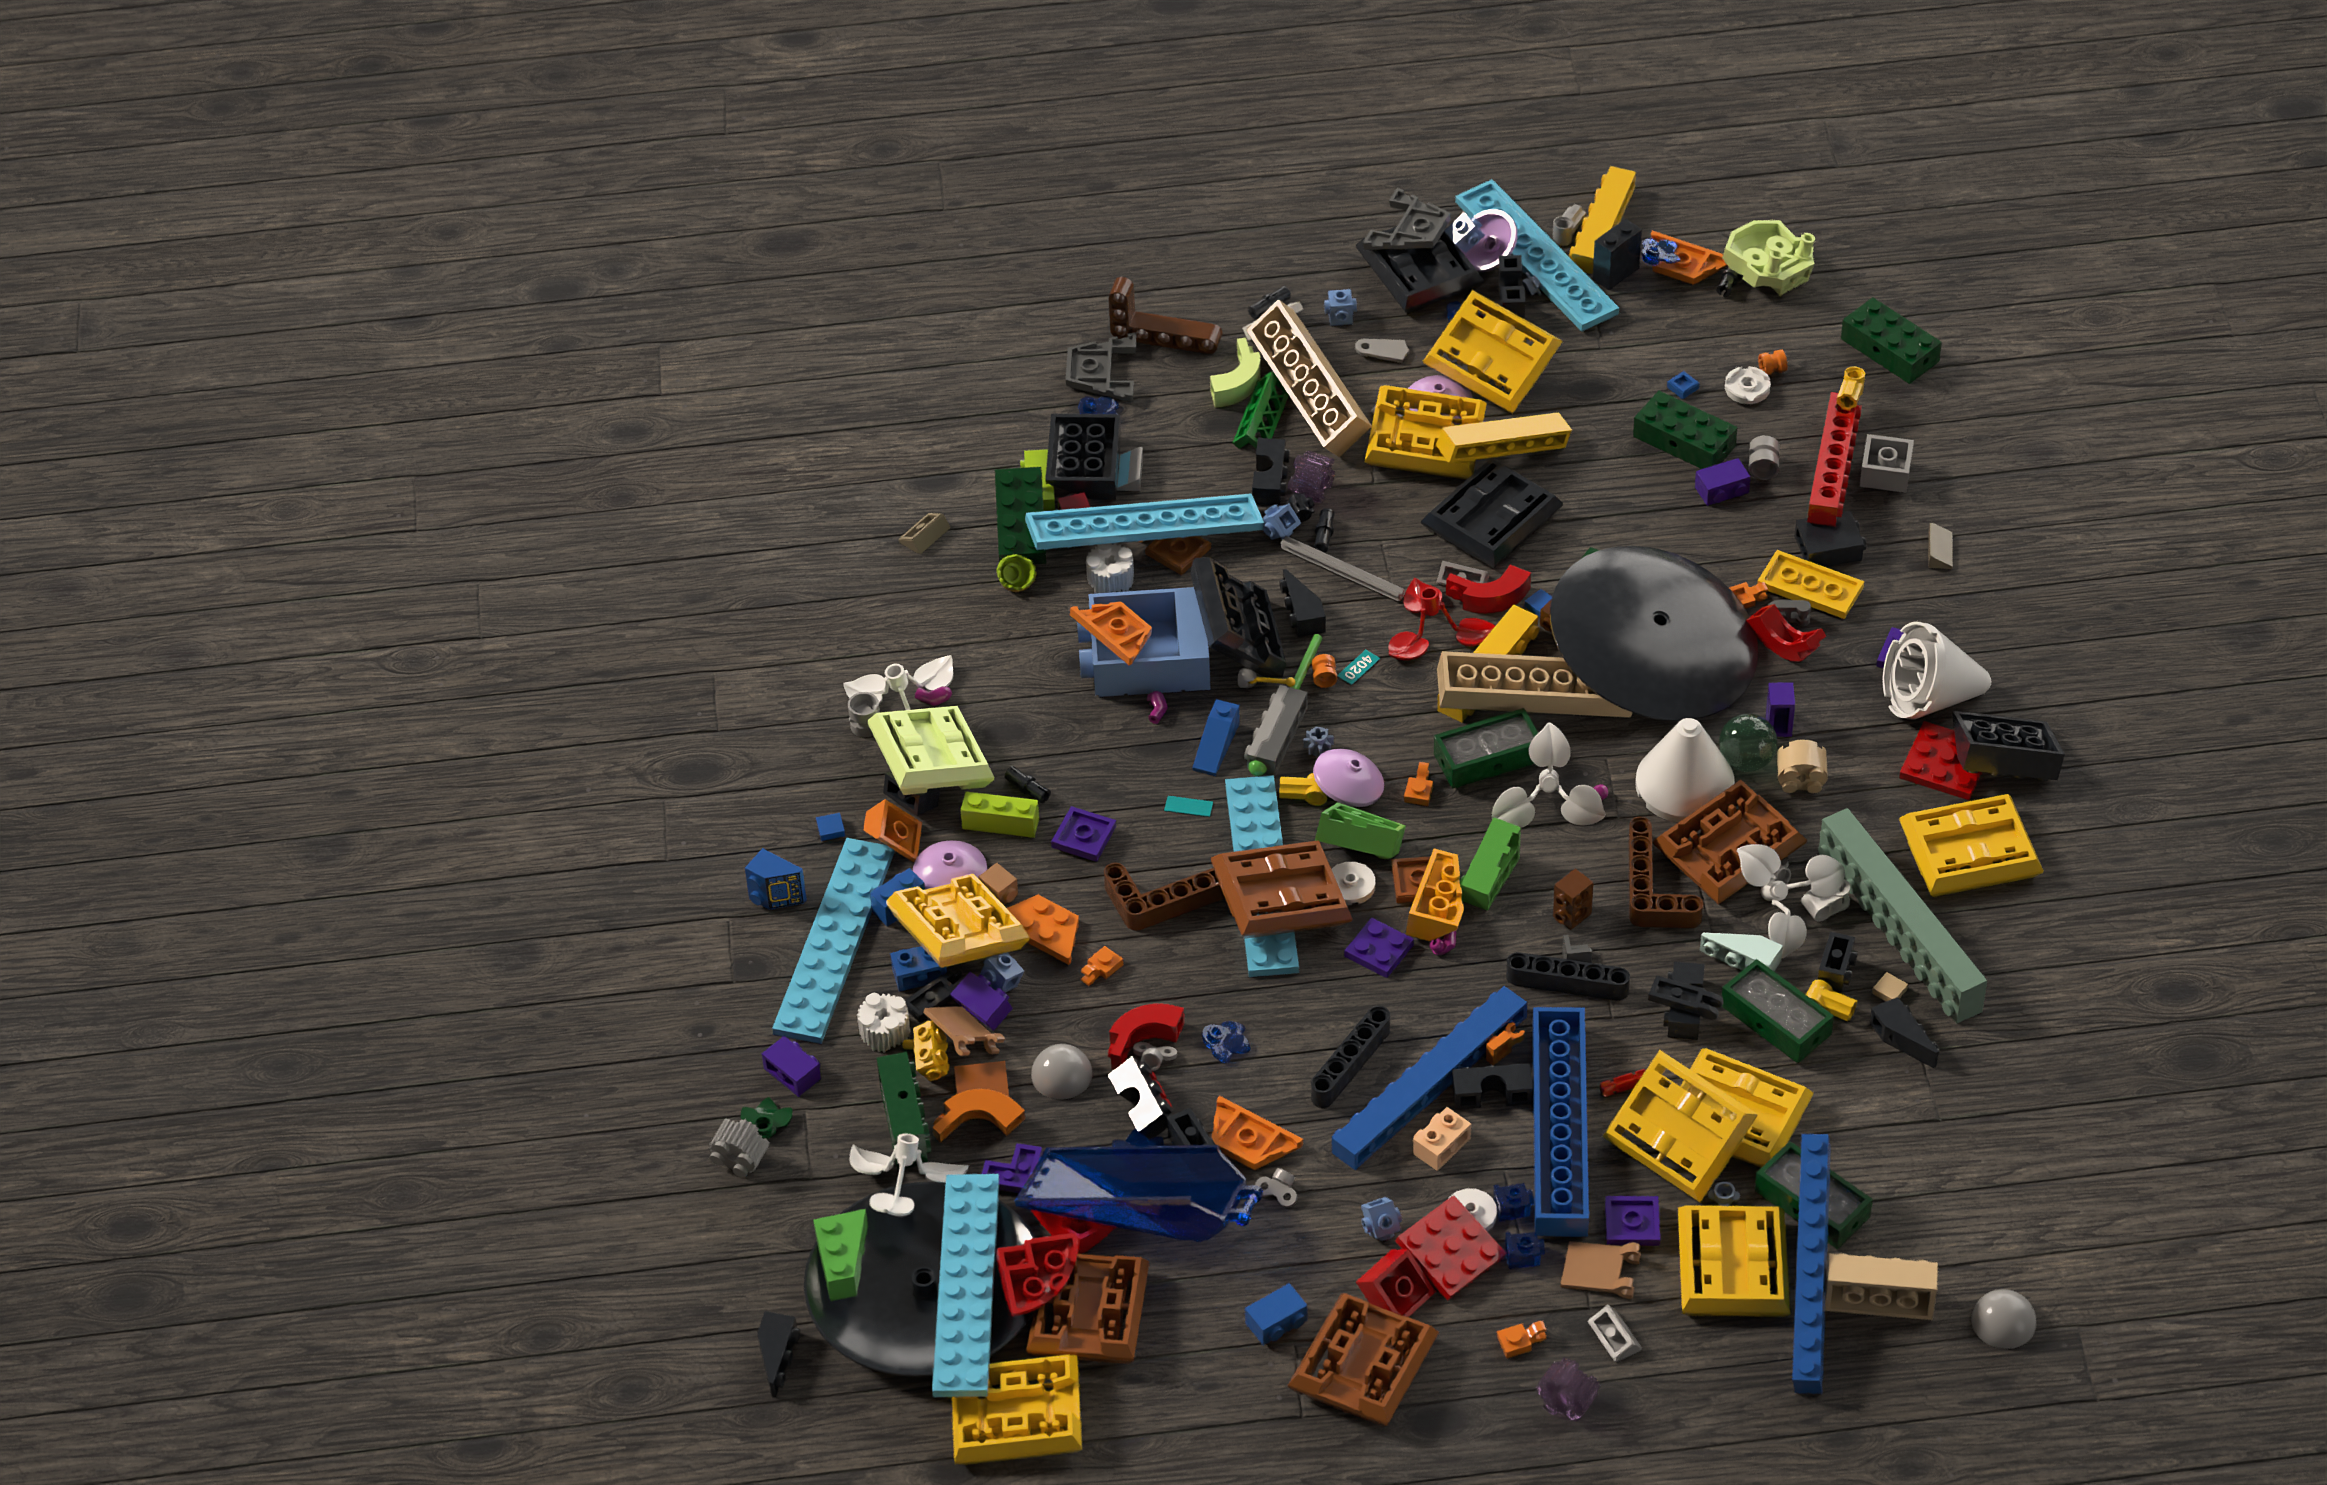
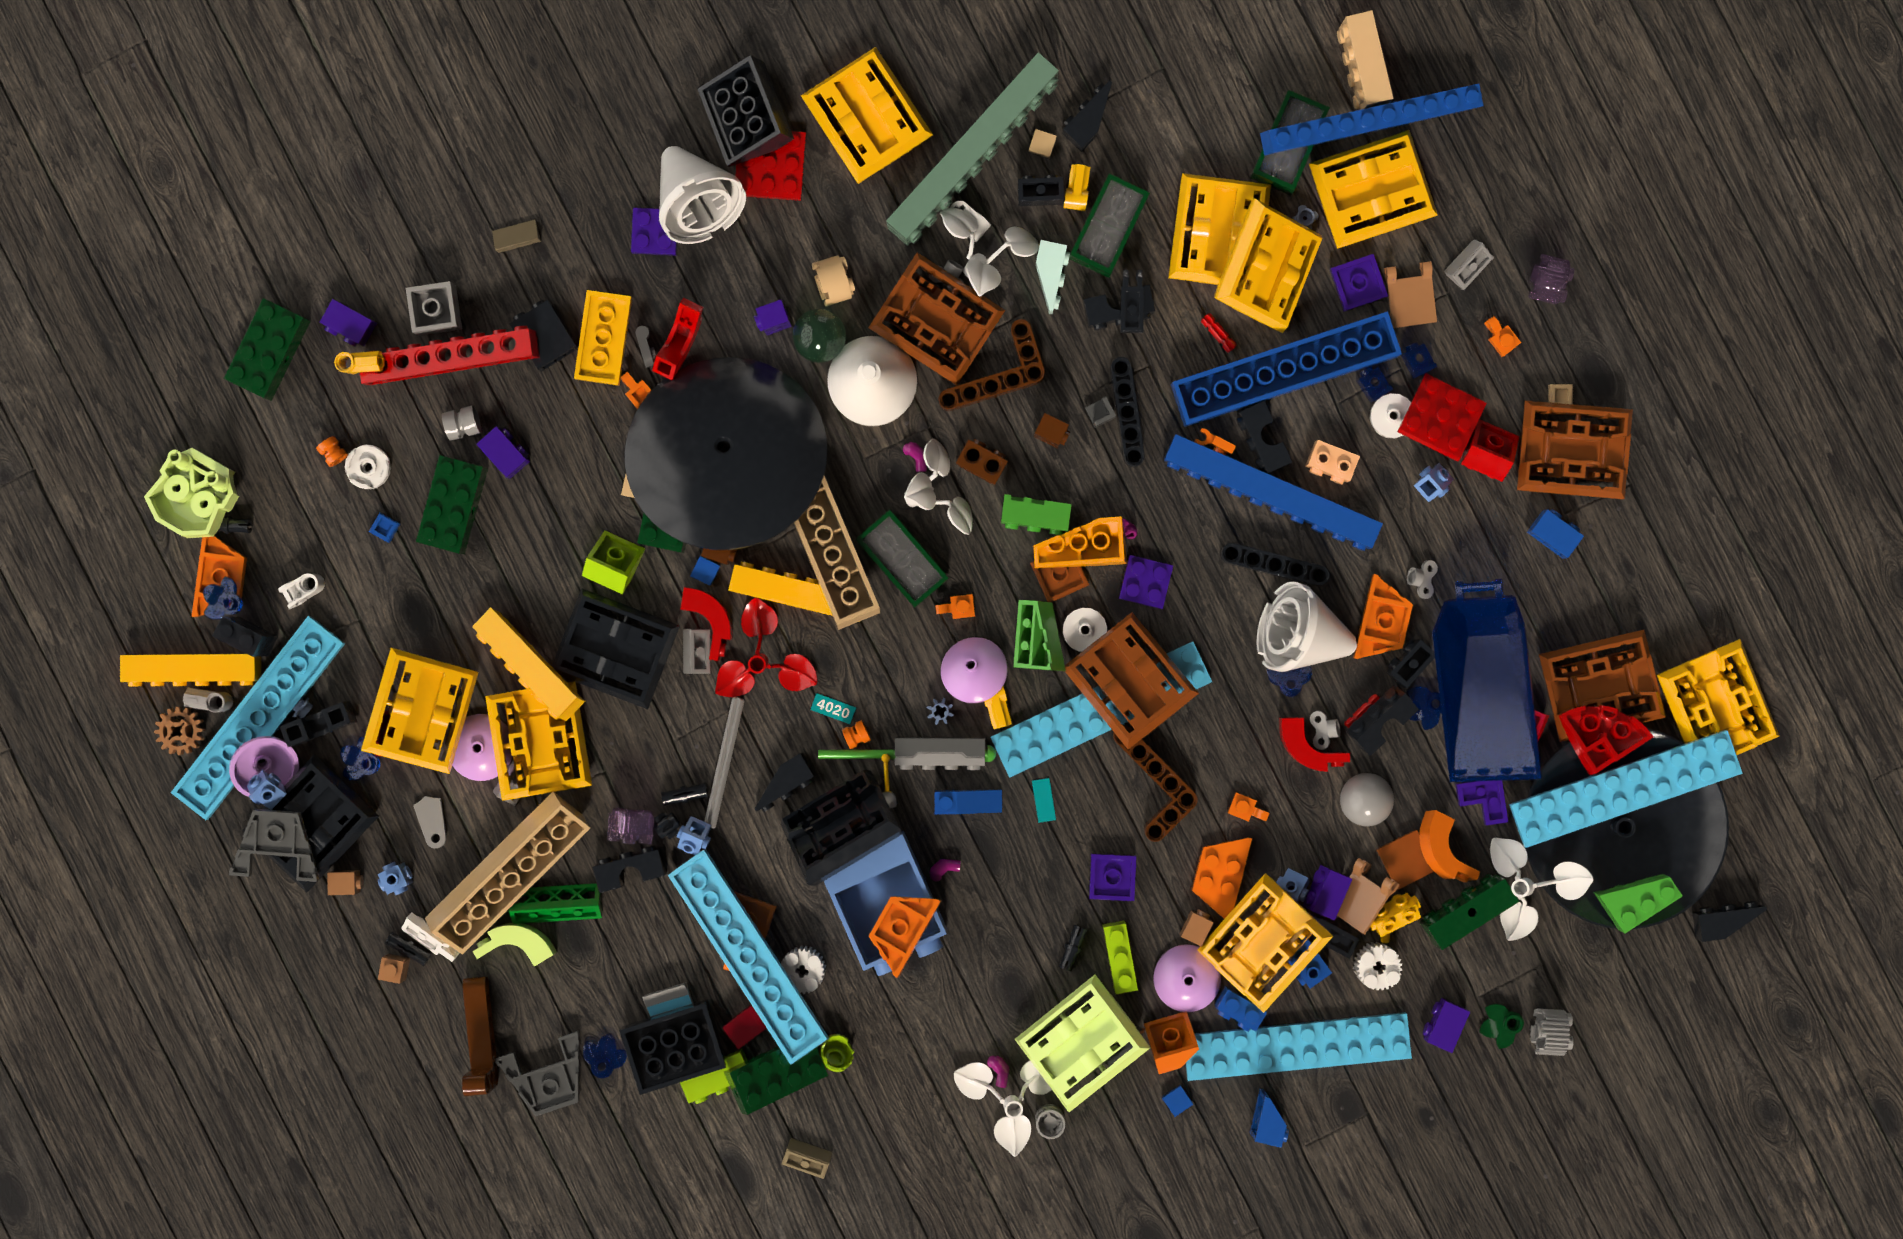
camera: 115 degrees left, 40 degrees up
none -> medium nougat gear [154,706,206,755]
none -> white piece [278,573,325,609]
none -> dark purple brick [320,299,377,347]
none -> medium nougat brick [327,870,364,895]
none -> medium nougat brick [378,954,410,984]
none -> lime slope [582,530,645,594]
none -> reddish brown brick [956,439,1008,486]
none -> white cone [1257,582,1357,672]
none -> tan tile [1548,384,1573,404]

